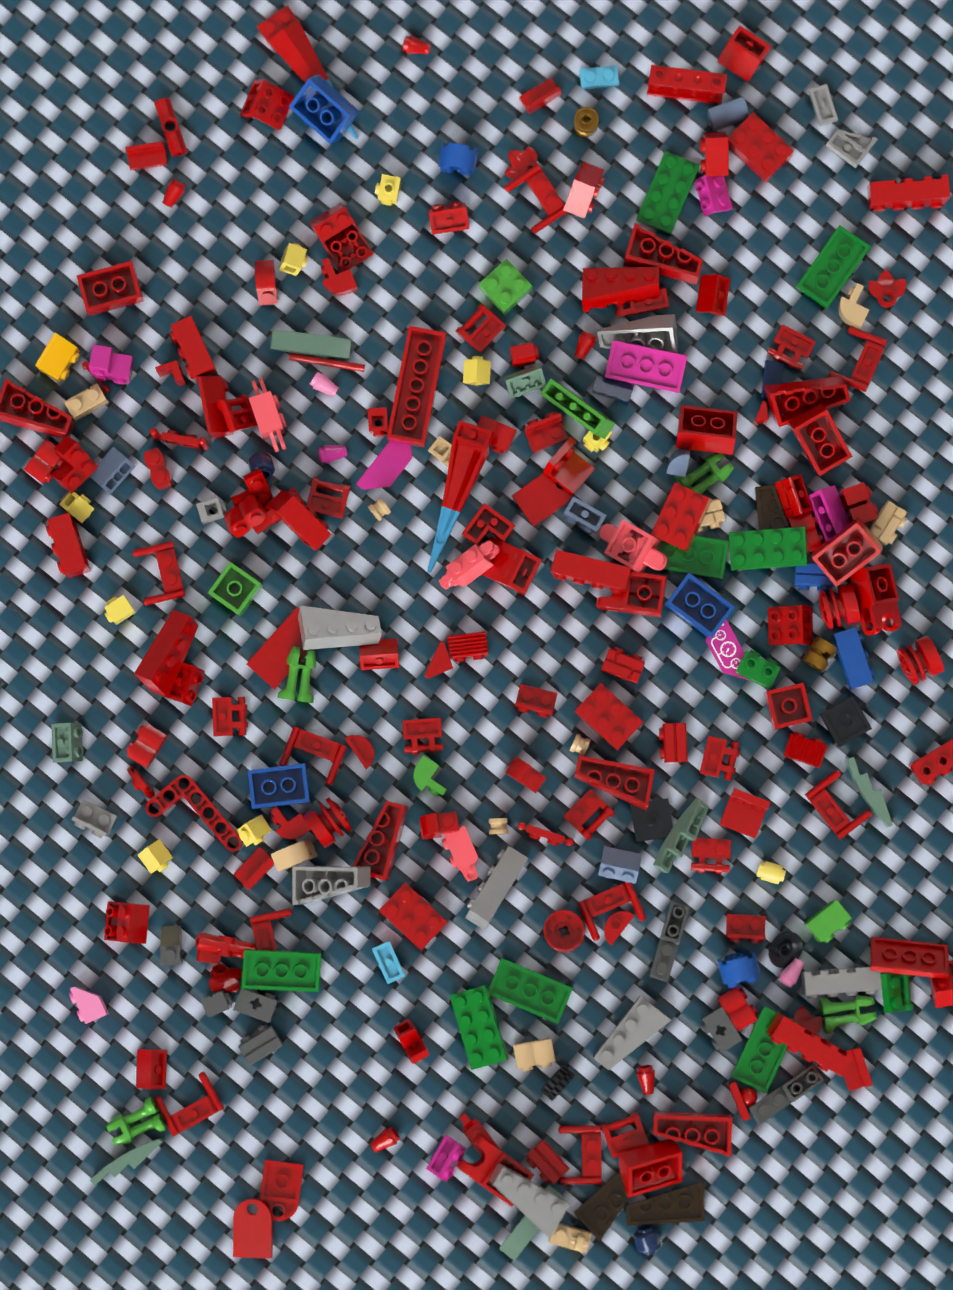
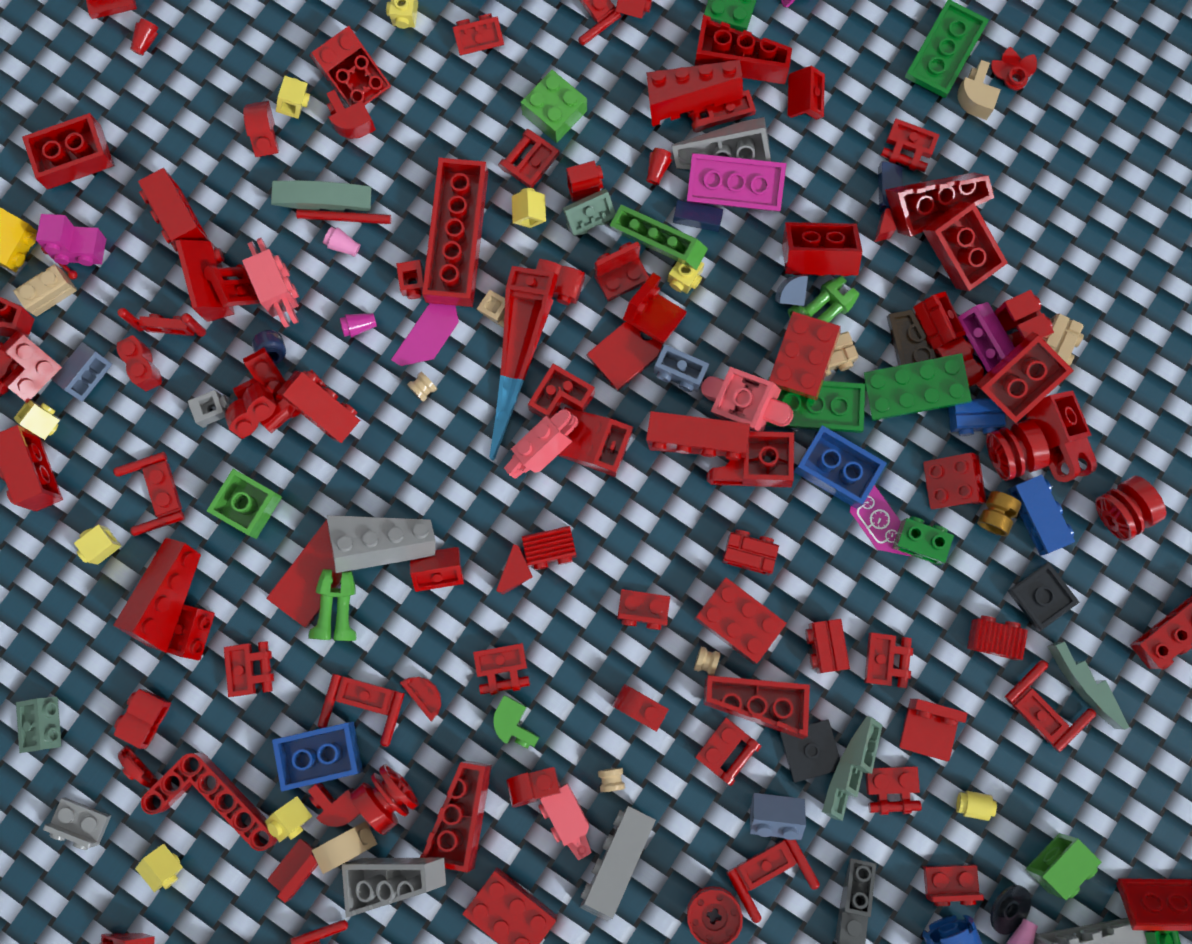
camera: 10 degrees left, 5 degrees down
red panel [155,360,186,387] -> none
red plate [306,477,351,519] -> none
red plate [518,822,574,846] -> none
red plate [604,911,635,945] -> none
red brick [764,683,813,730] -> none
red plate [828,326,888,392] -> none

